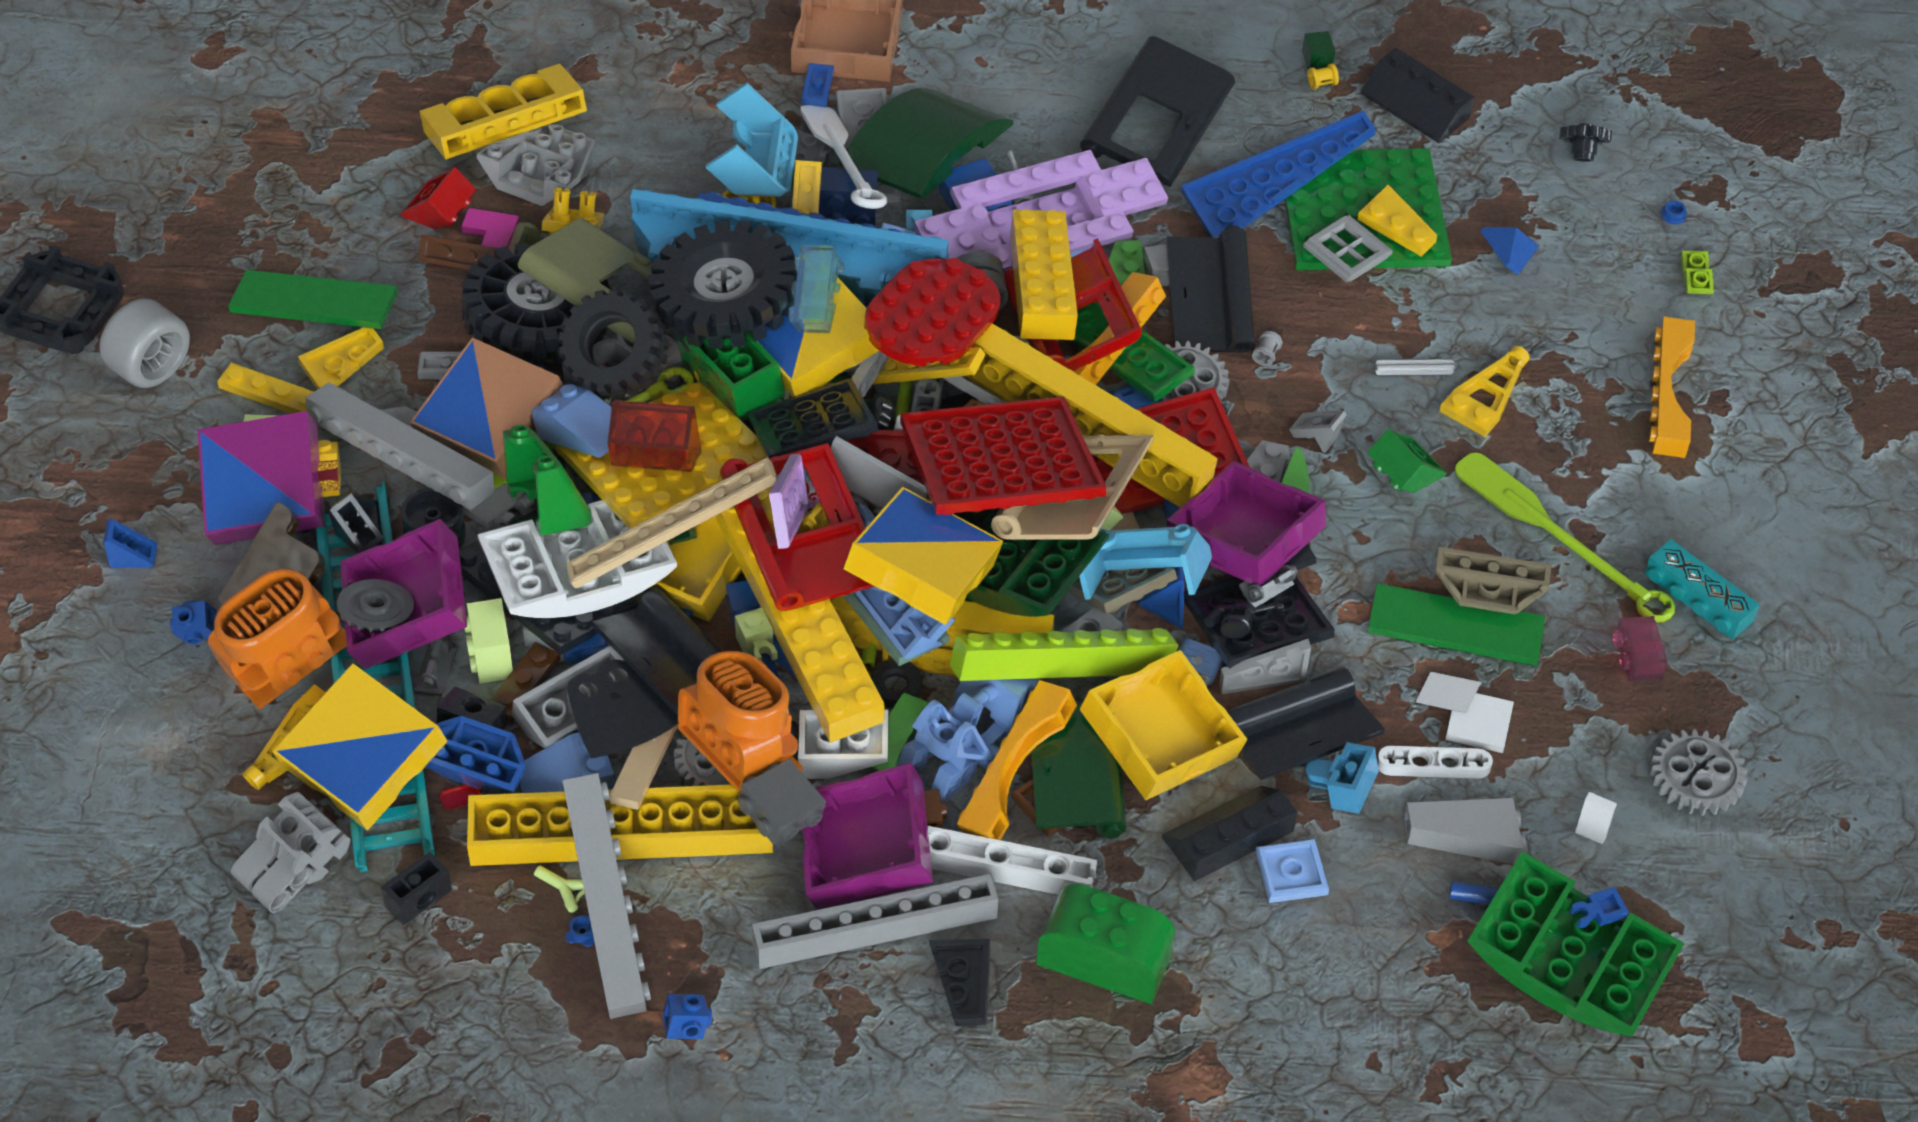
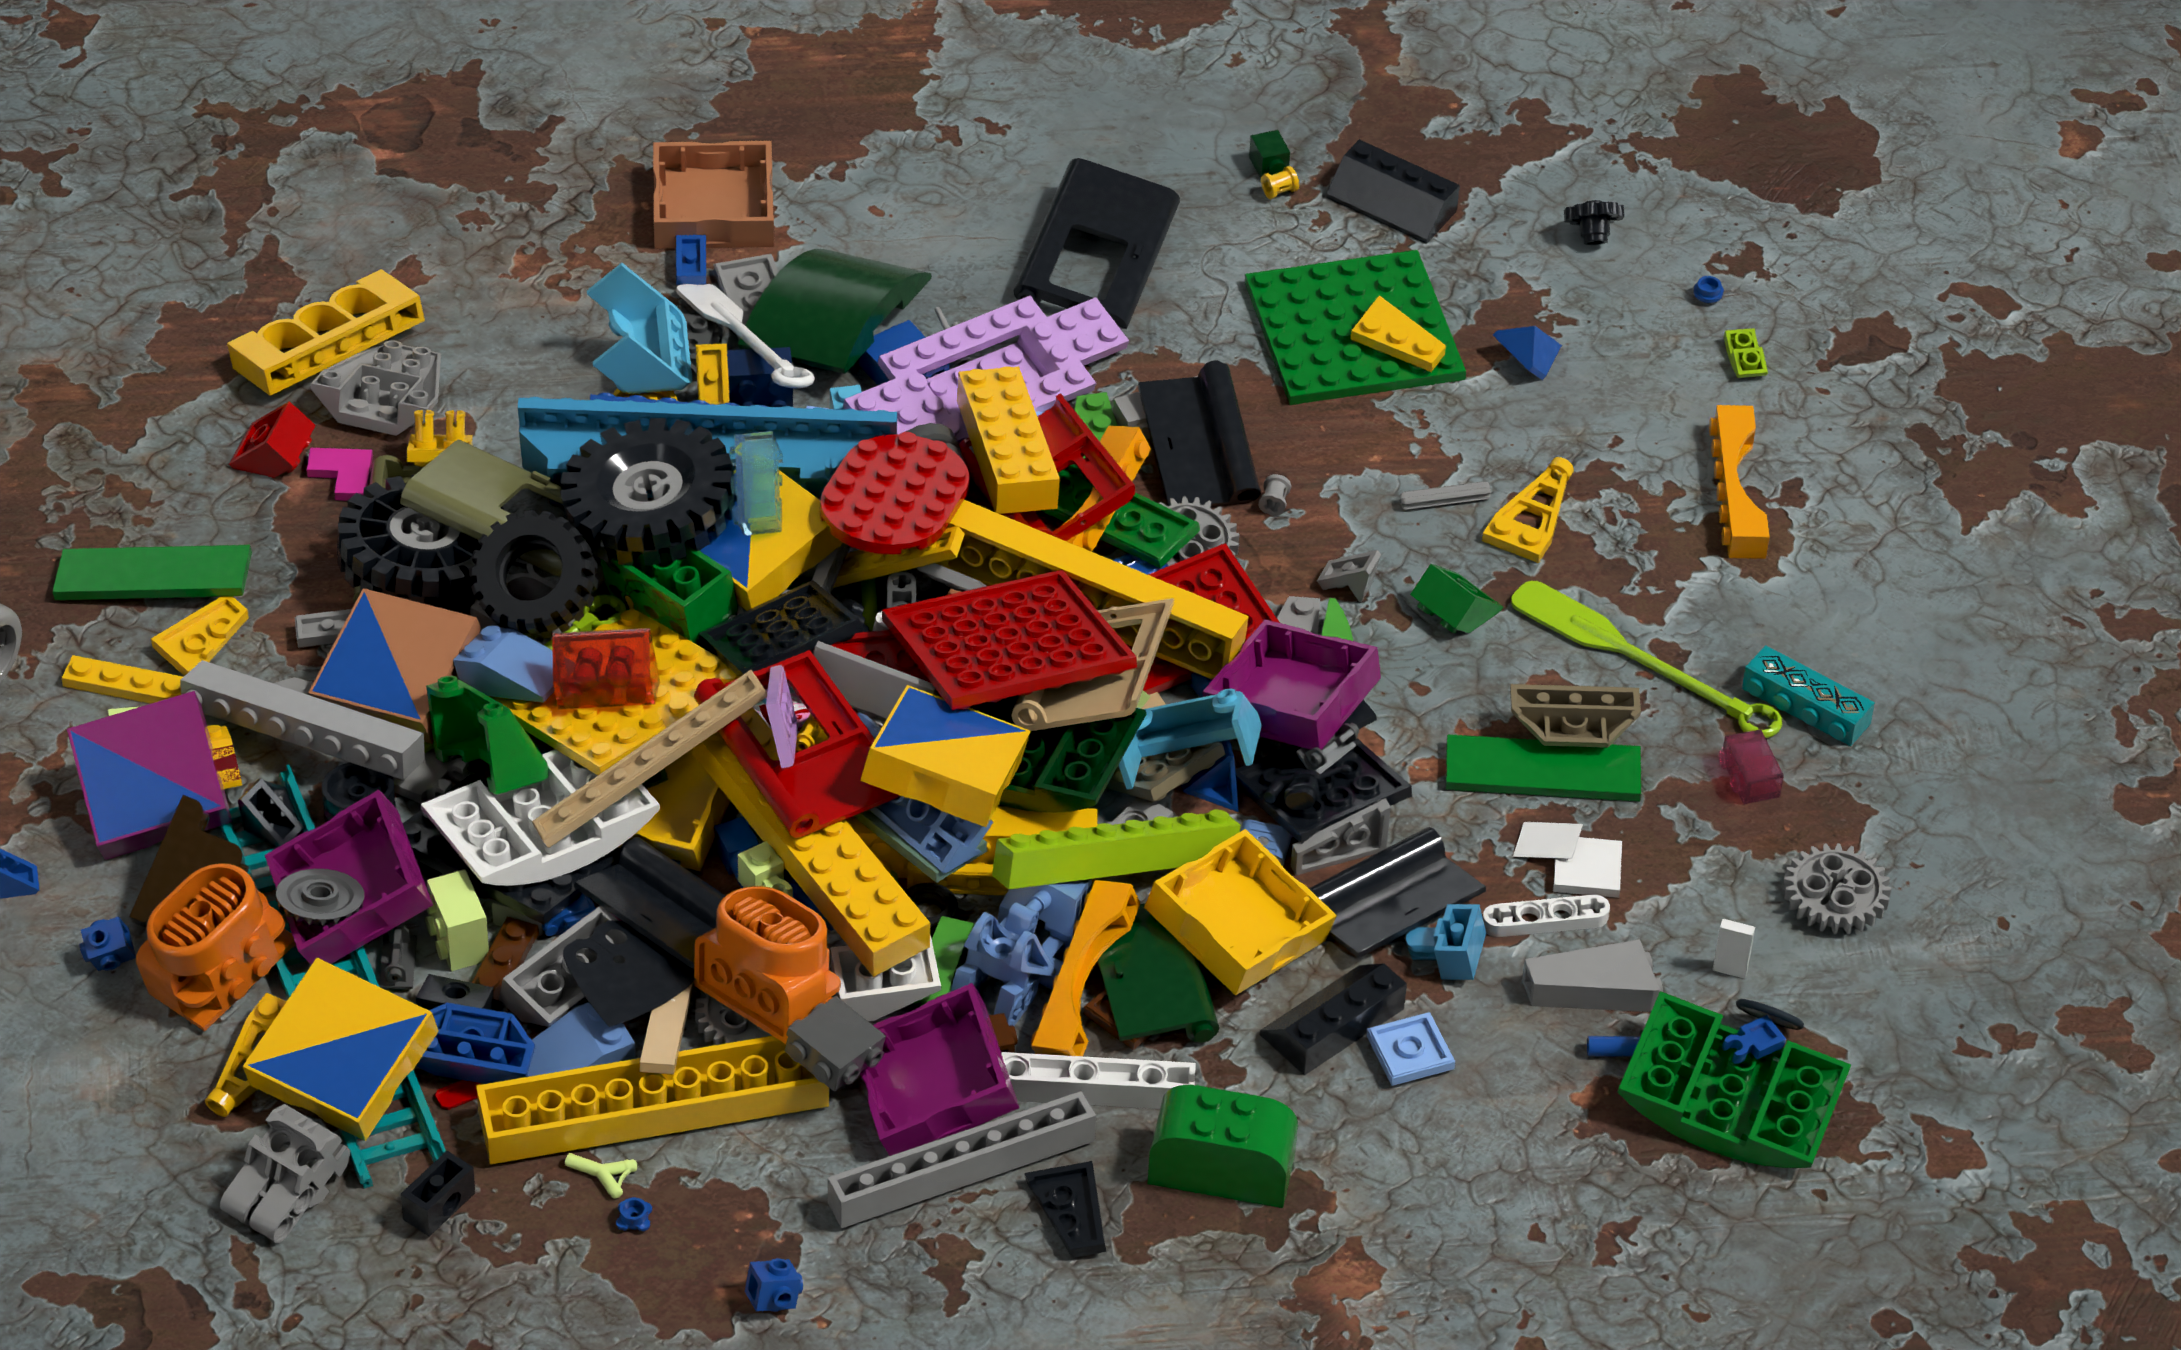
camera: 10 degrees left, 5 degrees down
reddish brown plate [418,235,498,270] -> none
light grey brick [562,773,651,1019] -> none
blue wing [1181,110,1376,237] -> none
light grey piece [1303,215,1392,283] -> none
none -> black wheel [1736,999,1804,1030]

